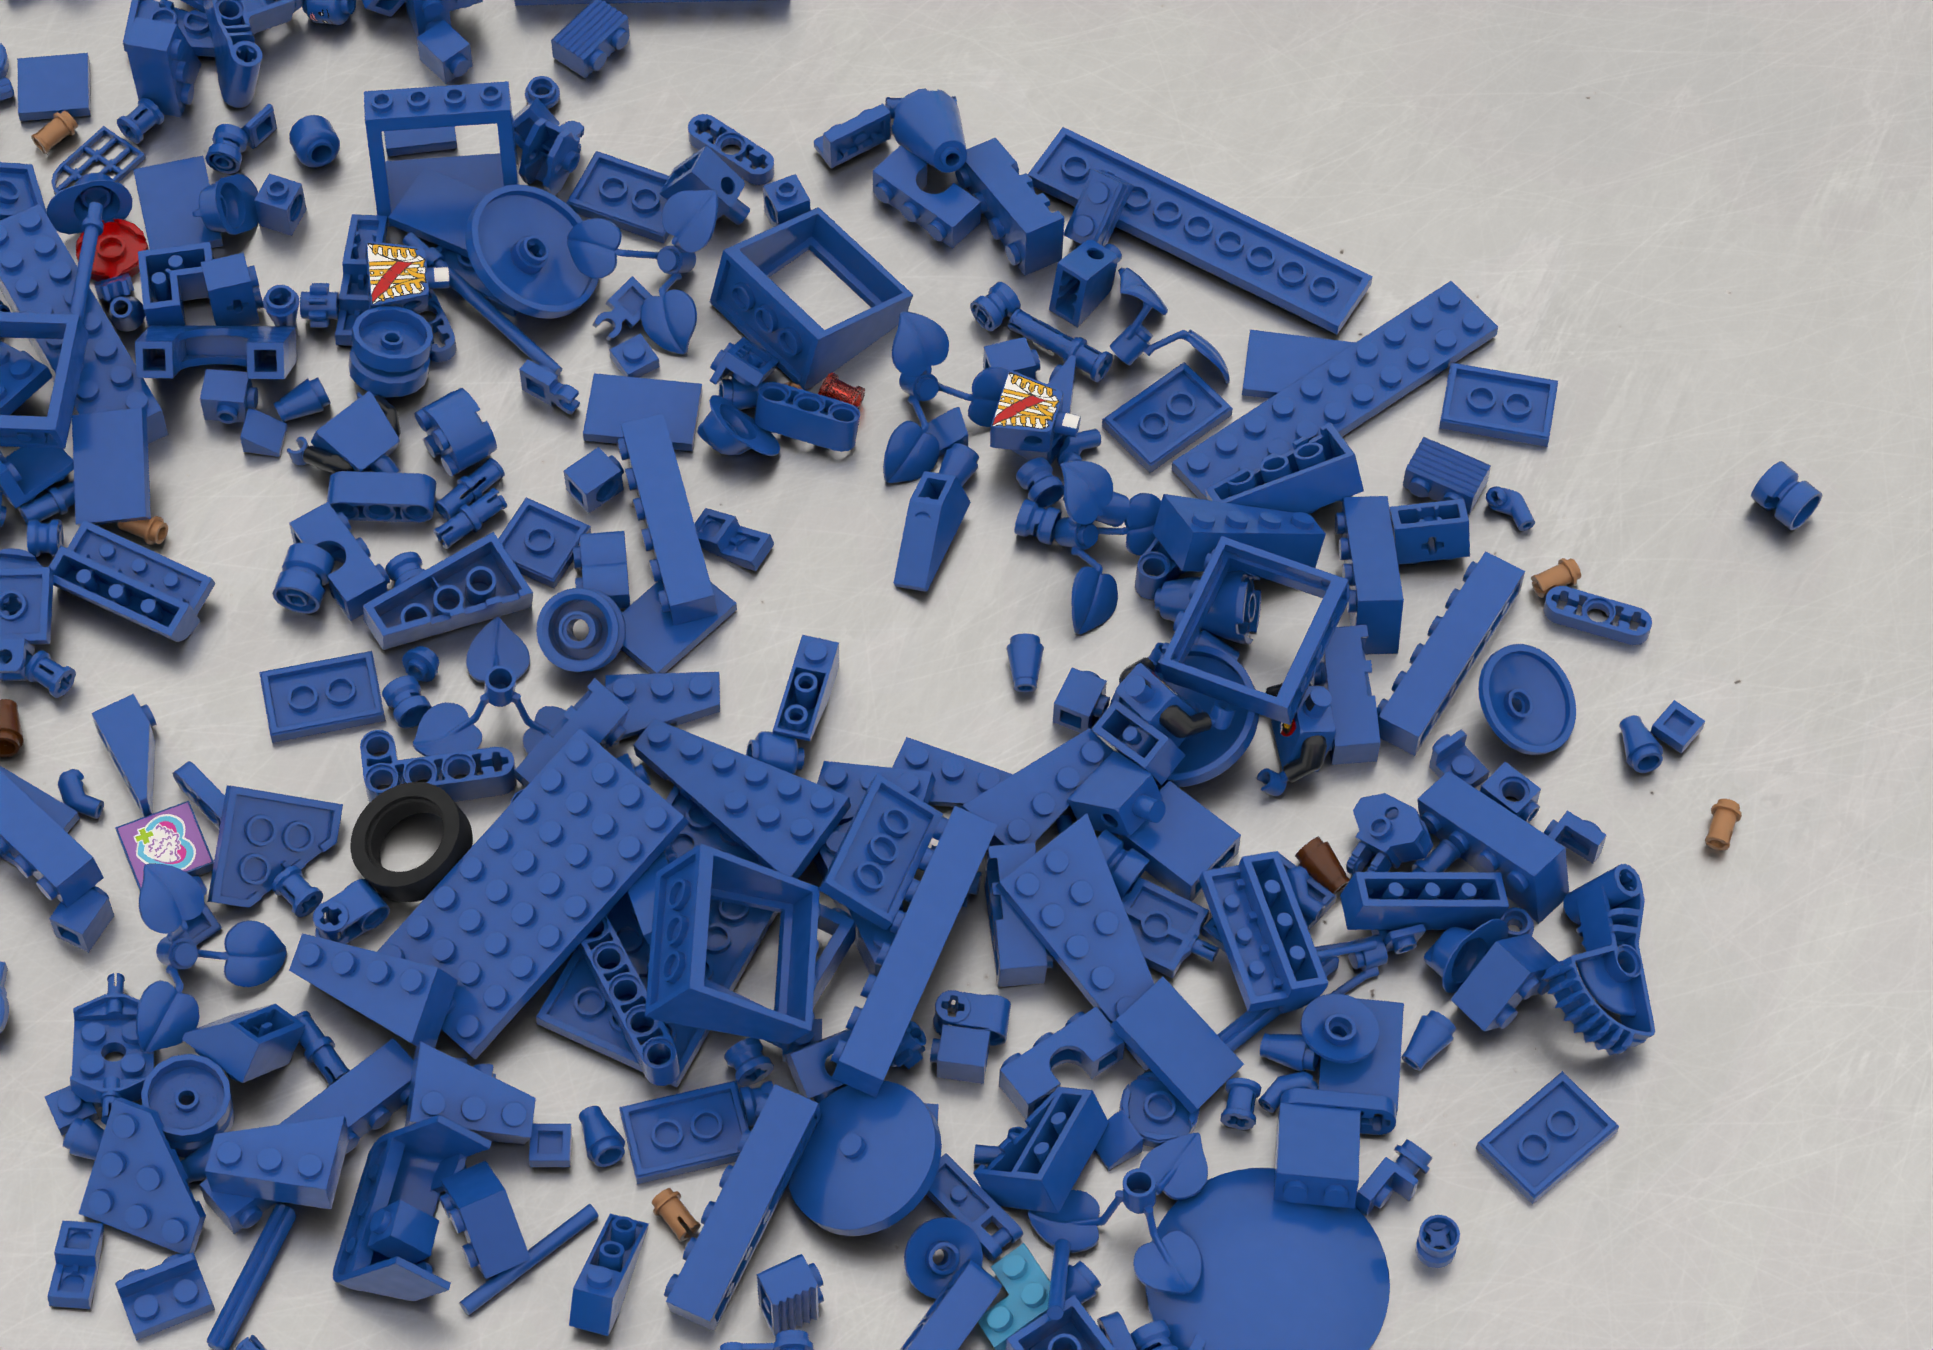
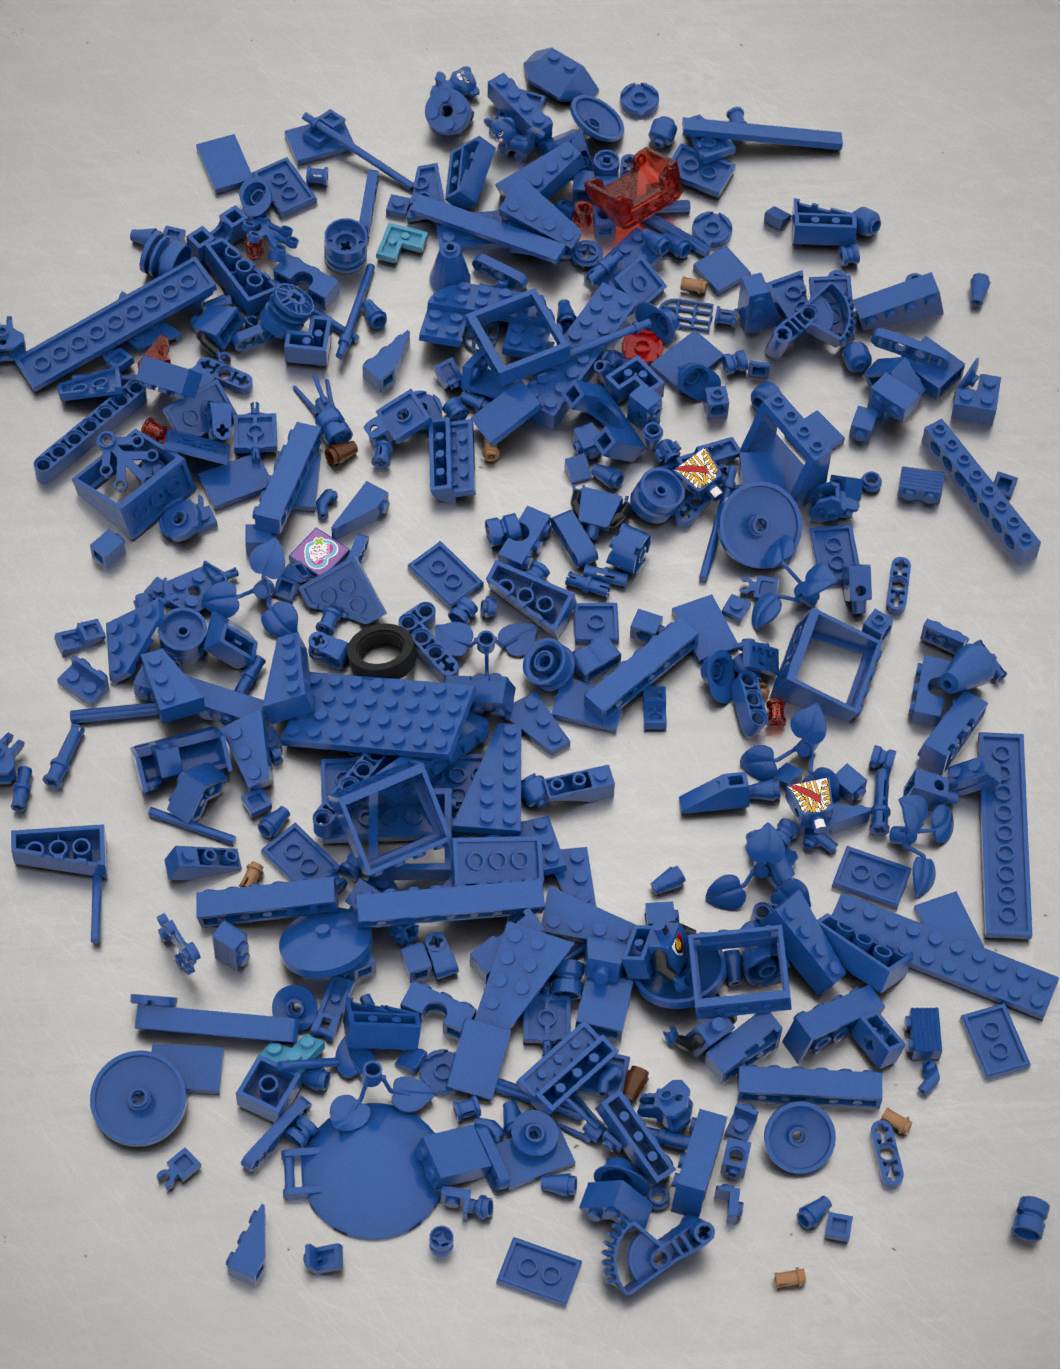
camera: 60 degrees right, 0 degrees up
blue plate [519,359,580,415] -> none

